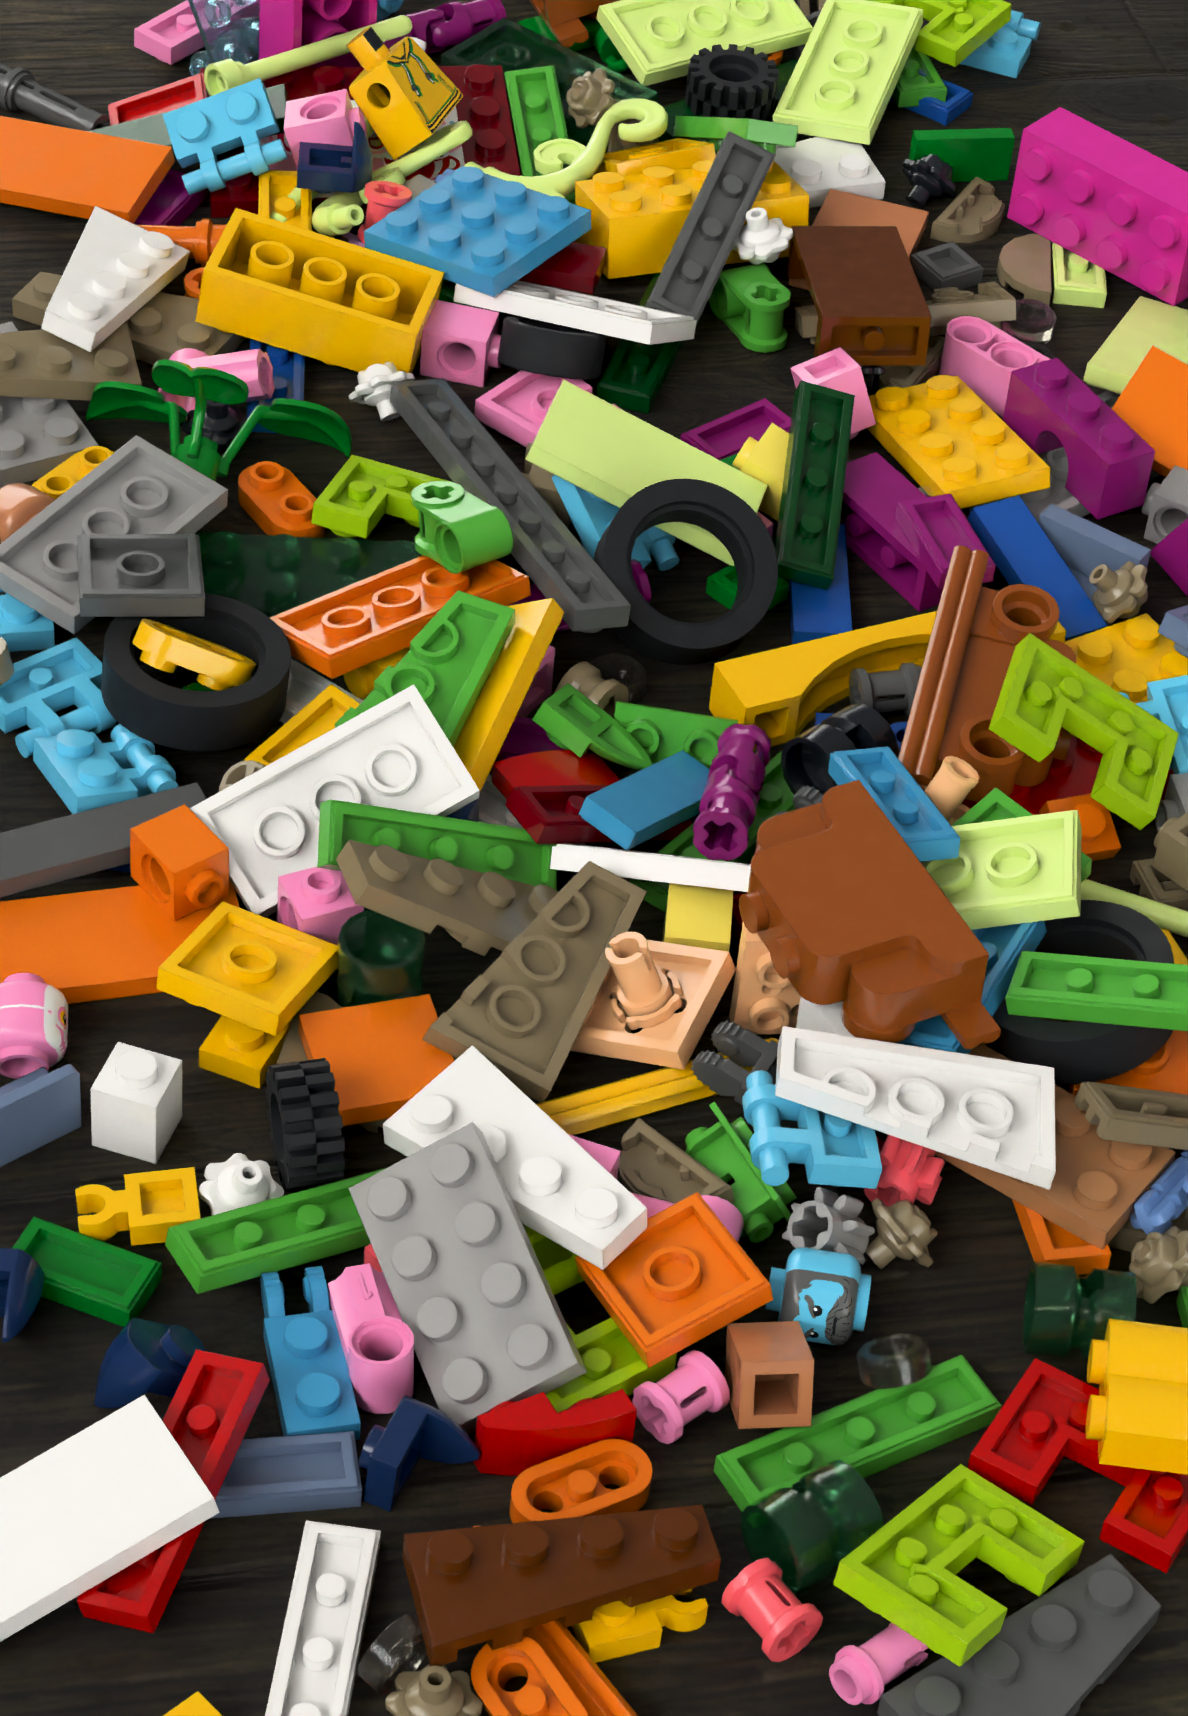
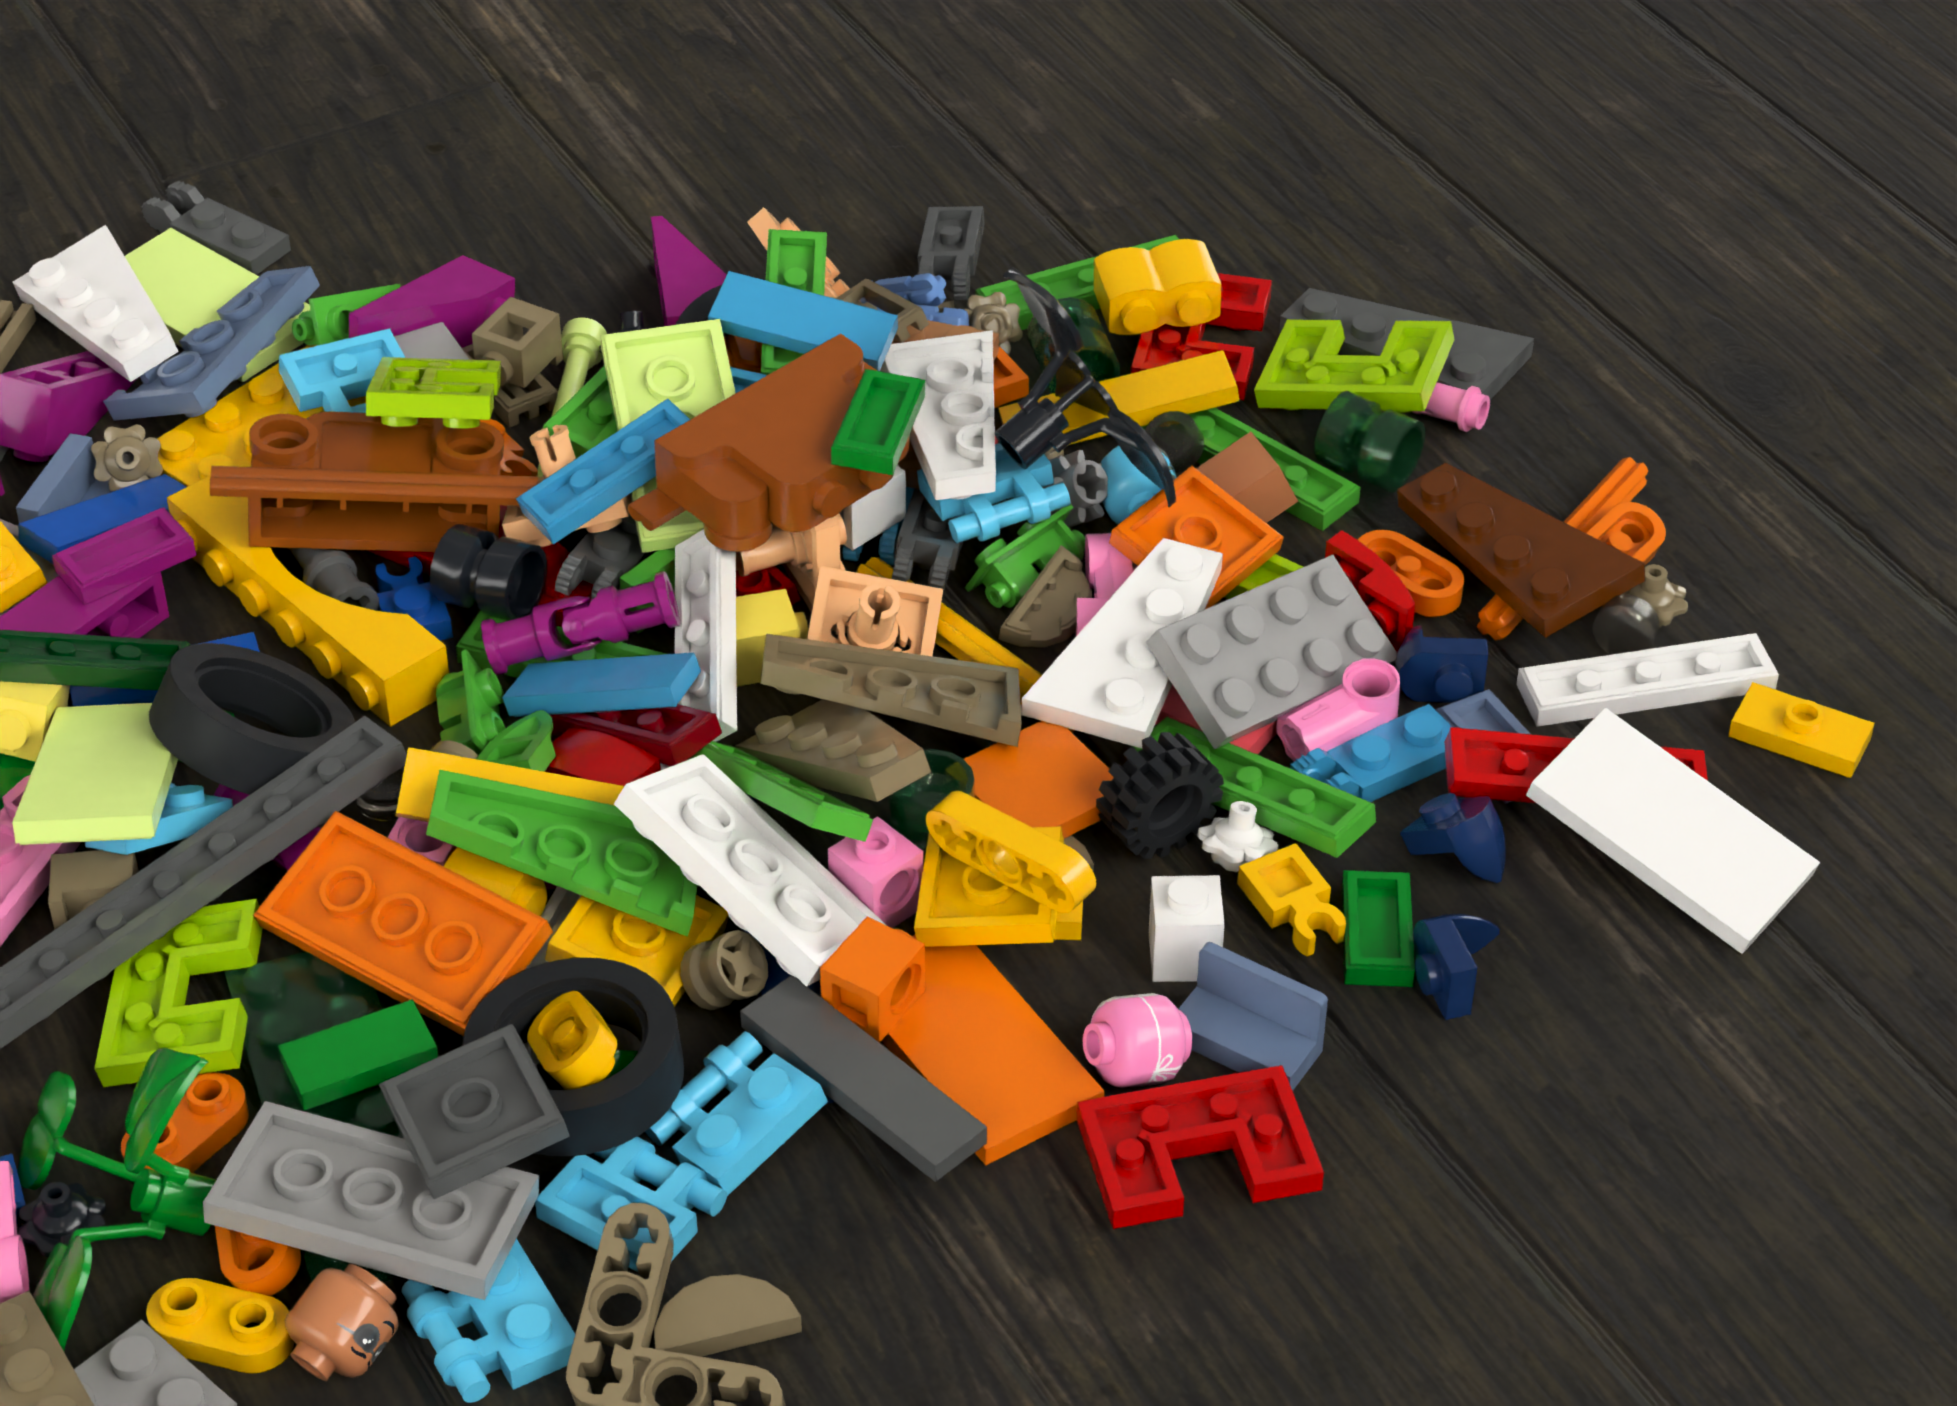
camera: 105 degrees left, 0 degrees up
bright green piece [411,481,513,574] -> none
bright pink bush [632,1350,730,1444] -> none
coral bush [721,1558,823,1662] -> none
none -> green tile [278,999,438,1111]
none -> dark azure tile [708,271,898,371]
none -> green tile [831,369,925,475]
none -> yellow beam [926,791,1096,913]
none -> black plant [995,267,1176,507]
none -> yellow tile [998,350,1239,445]

